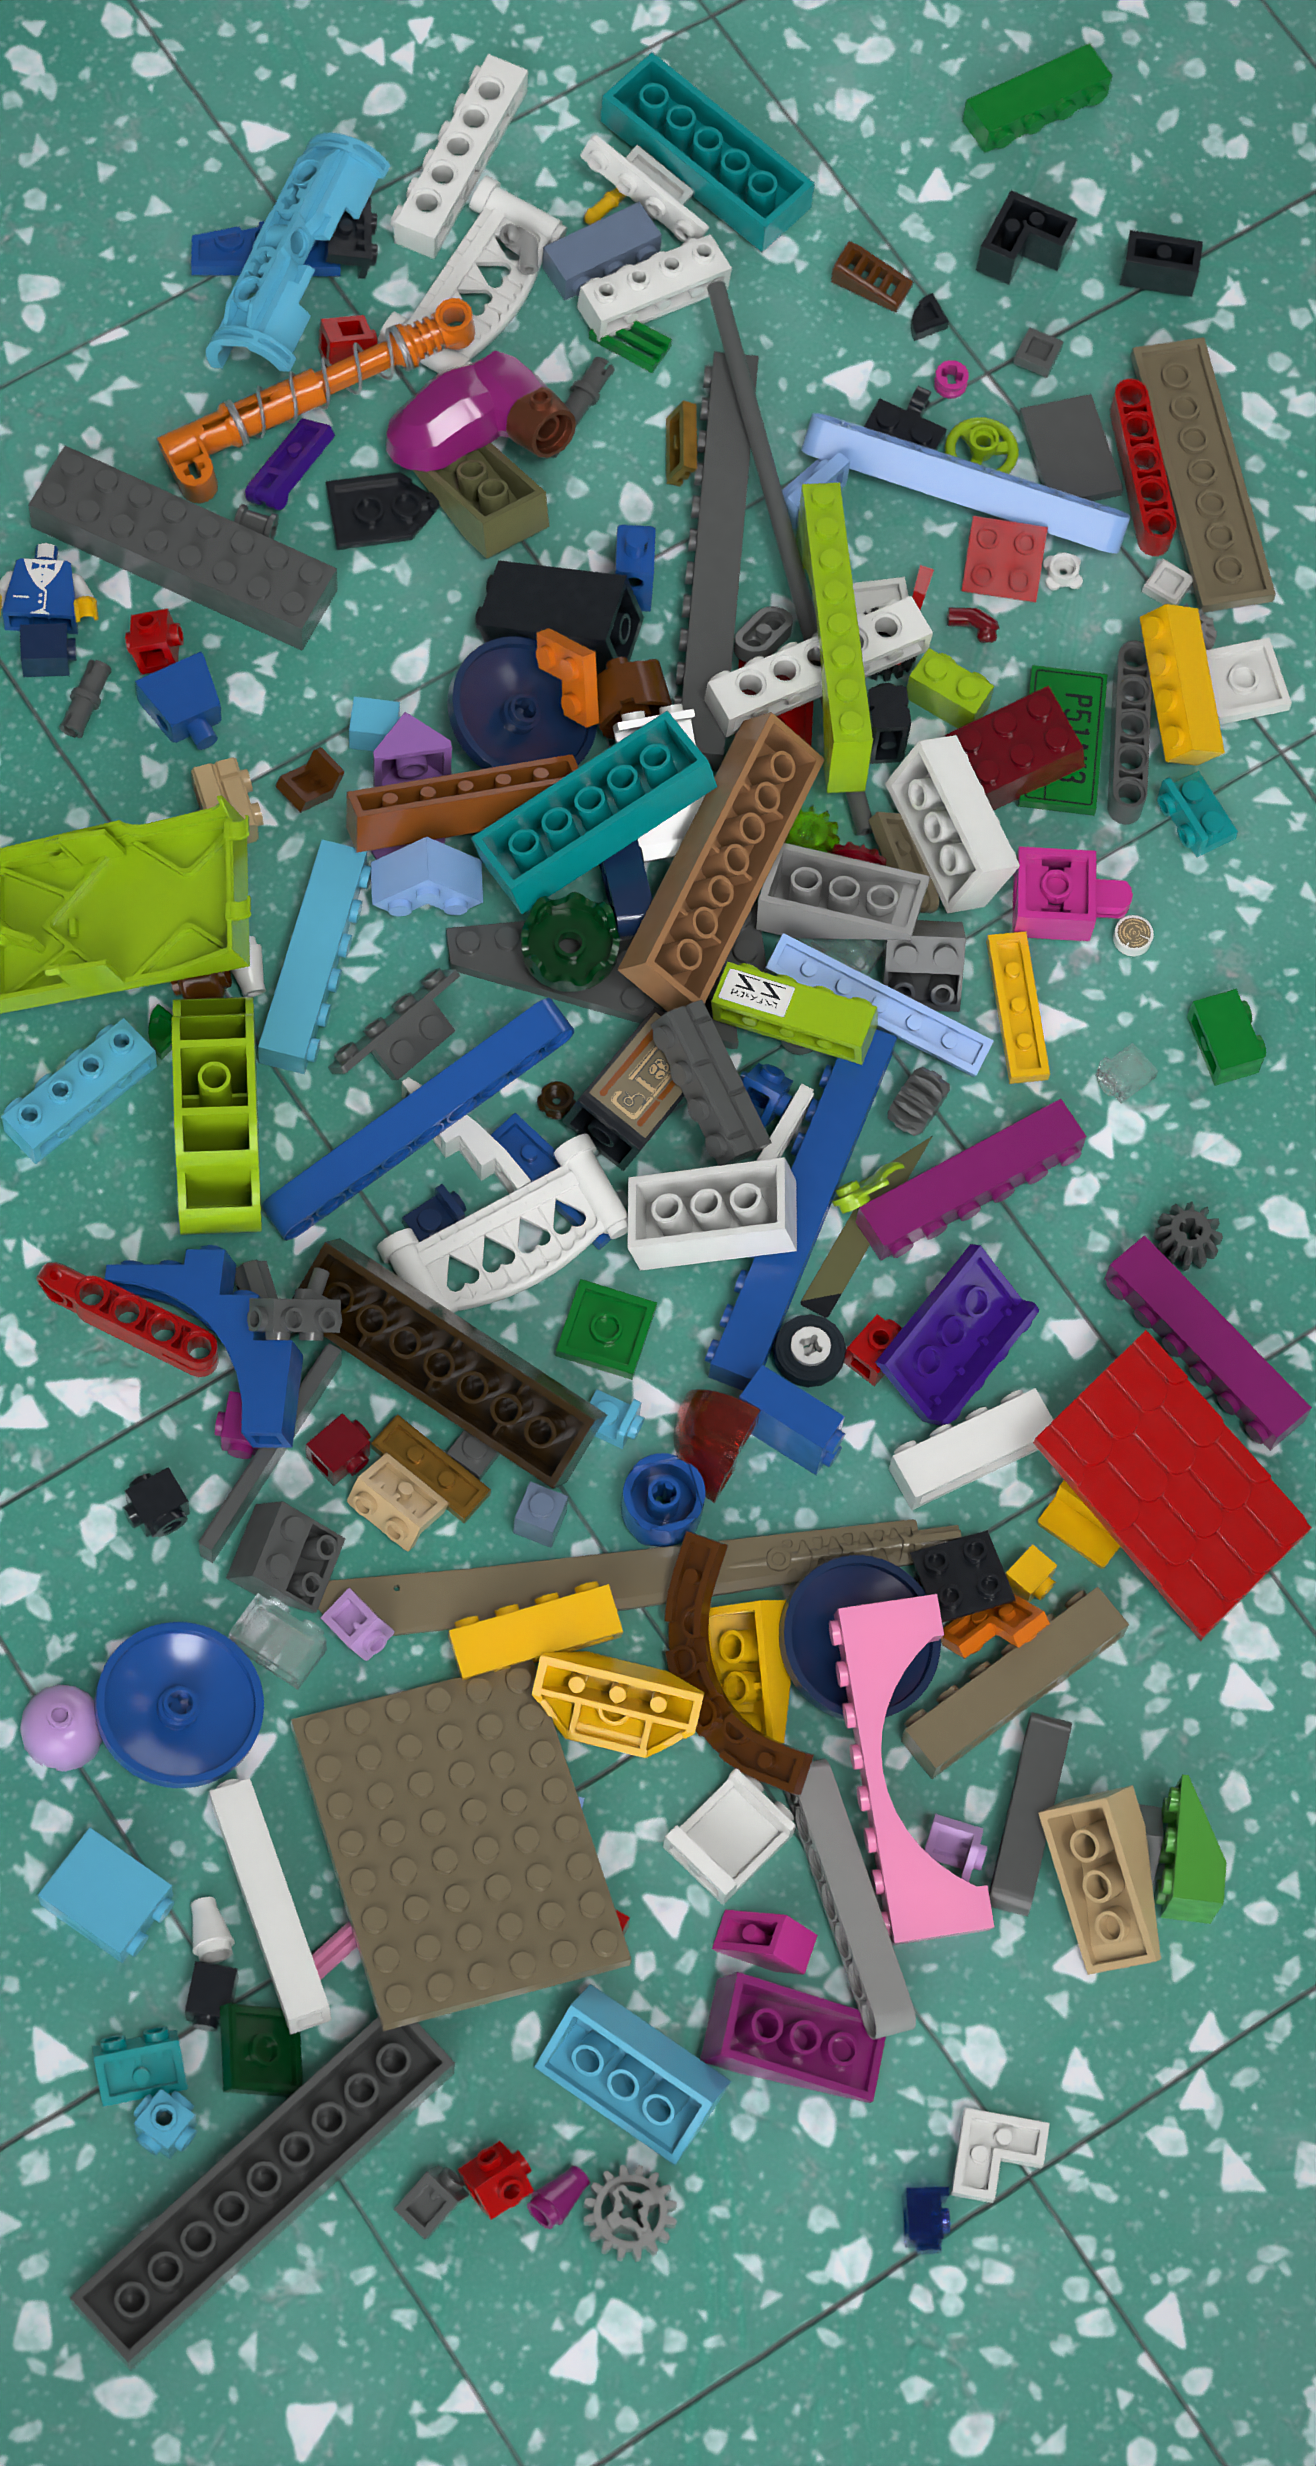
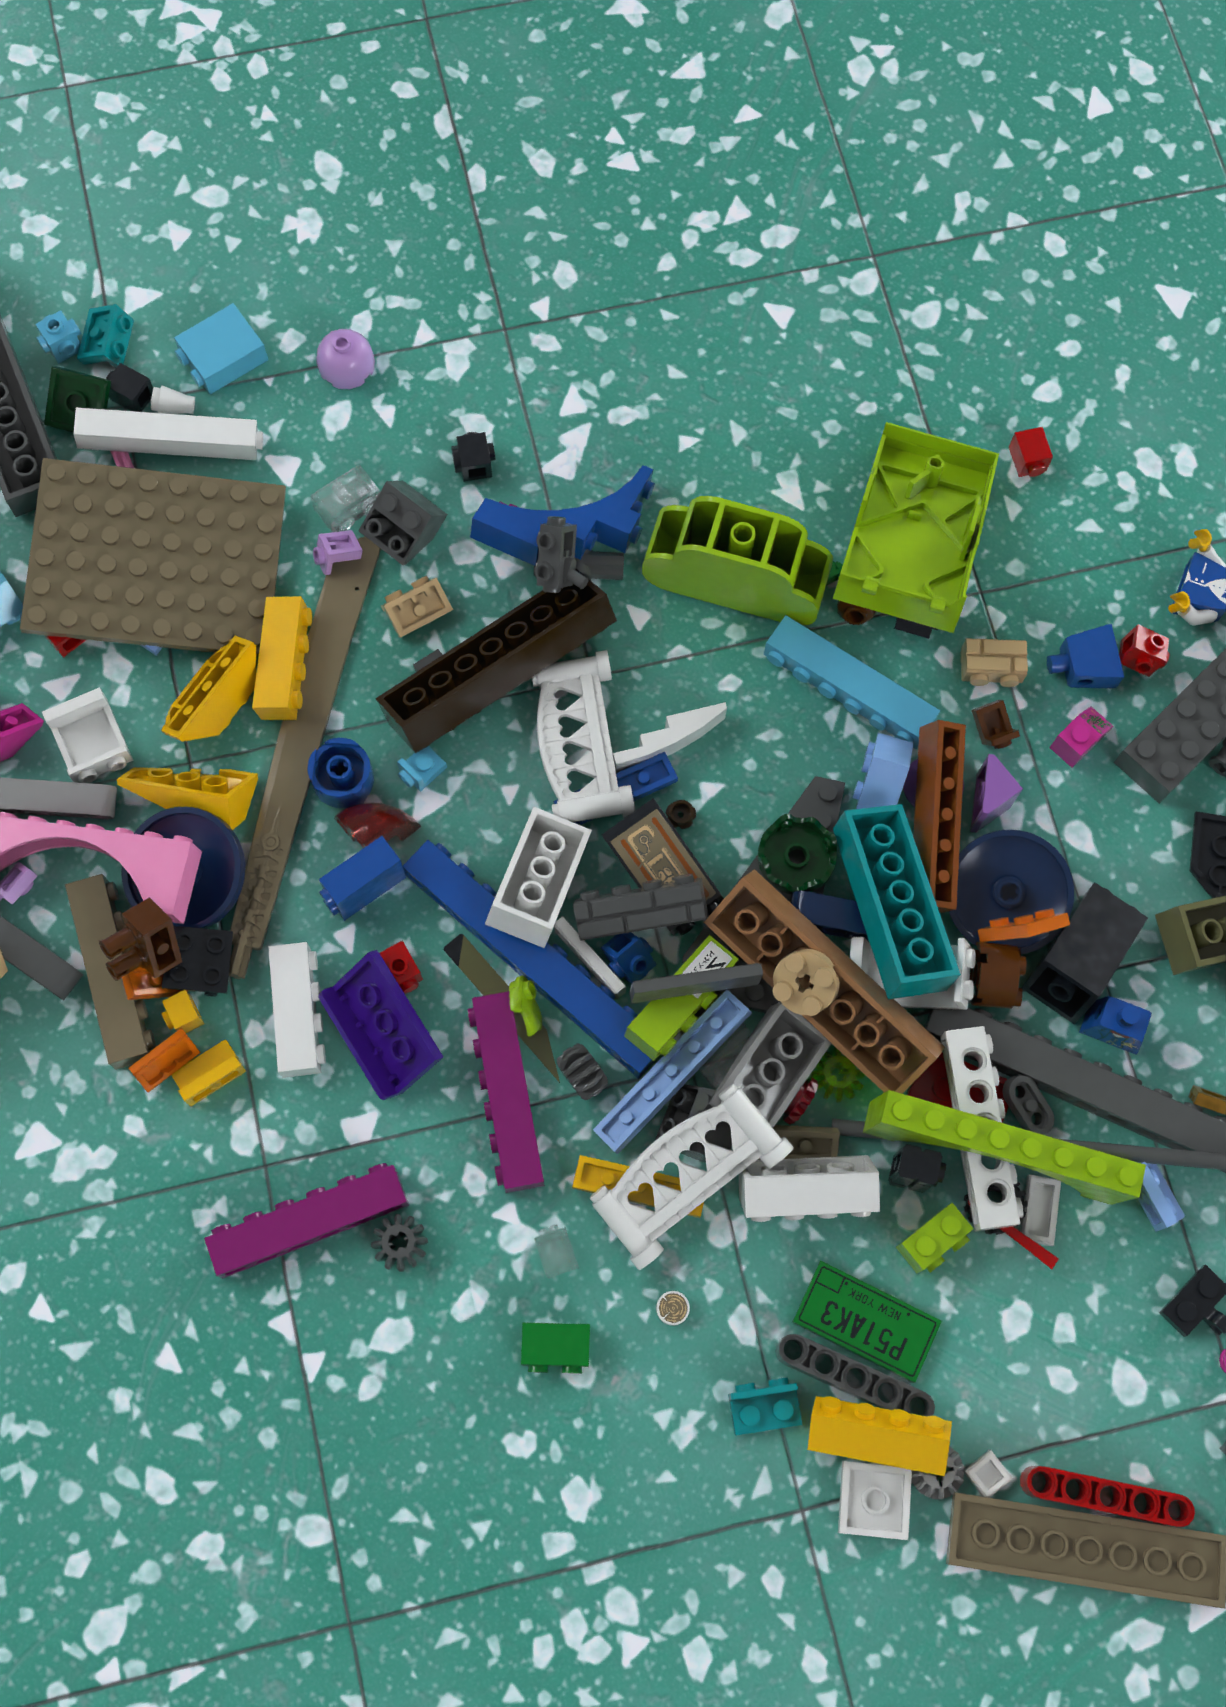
camera: 115 degrees right, 5 degrees up
medium azure brick [2,1018,157,1164] -> none
dark blue brick [20,623,77,677] -> none
red piece [36,1262,219,1377] -> none
dark grey pin [59,659,112,738] -> none
blue dish [95,1622,264,1788] -> none
dark grey tile [198,1343,342,1563] -> none
white cone [231,936,266,997] -> none
blue beam [262,998,574,1241] -> none
dark red brick [306,1413,371,1486] -> none
dark grey bracket [328,968,460,1080] -> none
medium azure brick [349,696,400,751] -> none
pearl gold tile [371,1414,491,1524] -> none
dark blue bracket [402,1184,467,1242] -> none
sand blue brick [513,1482,568,1548] -> none
green tile [555,1279,657,1380] -> none
reddish brown plate [665,1531,814,1795] -> none
black wheel [773,1314,846,1388] -> none
light blue beam [801,413,1130,553] -> none
lime piece [945,417,1019,474] -> none
dark red brick [945,685,1085,811] -> none
dark red arm [947,607,1000,643] -> none
red hinge [961,516,1048,603] -> none
dark pink brick [1012,846,1133,941] -> none
dark grey tile [1019,394,1123,501] -> none
red piece [1033,1330,1312,1641] -> none
white plate [1043,553,1083,590] -> none
none -> reddish brown brick [99,897,182,981]
none -> orange plate [128,1028,201,1092]
none -> white piece [590,1084,794,1270]
none -> dark grey tile [629,963,763,1003]
none -> tan plate [772,949,840,1016]
none -> dark pink slope [1050,706,1114,768]

